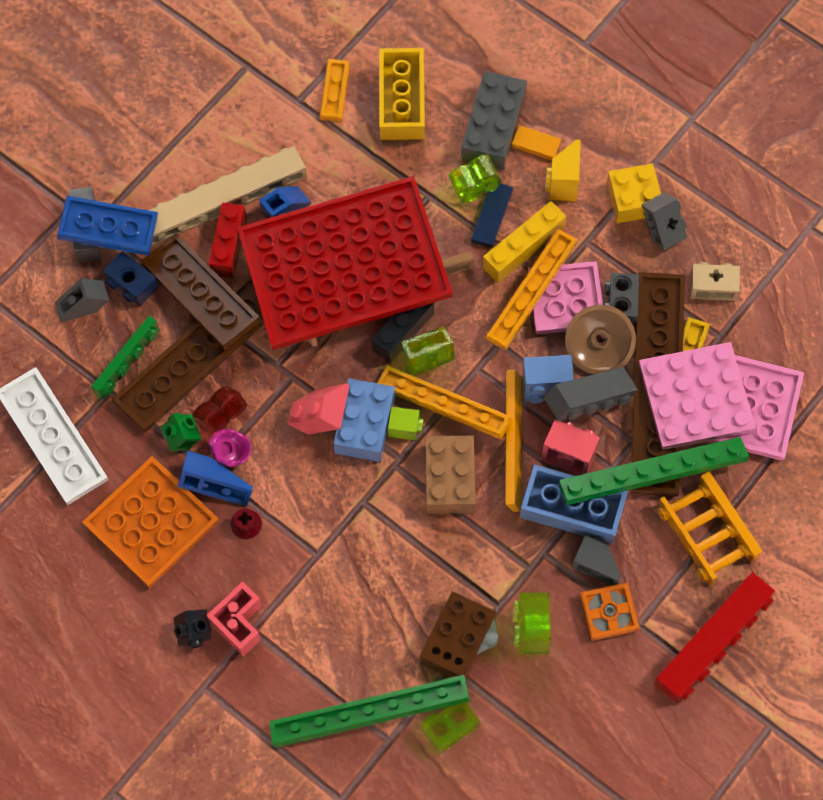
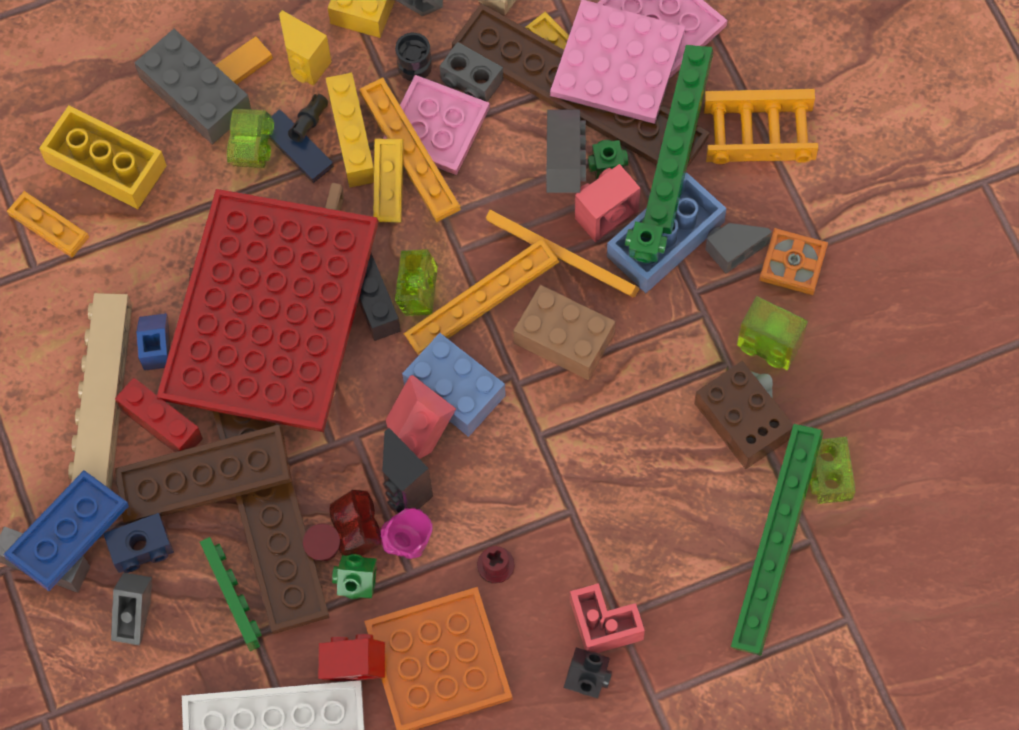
camera: 60 degrees left, 0 degrees up
blue slope [177,451,253,506] -> none
lime brick [388,407,424,441] -> none
medium blue brick [522,355,574,404] -> none
medium nougat dish [565,304,636,374] -> none
red brick [654,571,775,704] -> none
none -> black pin [288,94,328,143]
none -> dark red piece [303,523,341,561]
none -> red brick [318,634,385,682]
none -> yellow tile [373,139,403,222]
none -> black slope [382,428,433,514]
none -> black wheel [395,32,432,81]
none -> green brick [588,140,629,180]
none -> green brick [625,220,668,263]

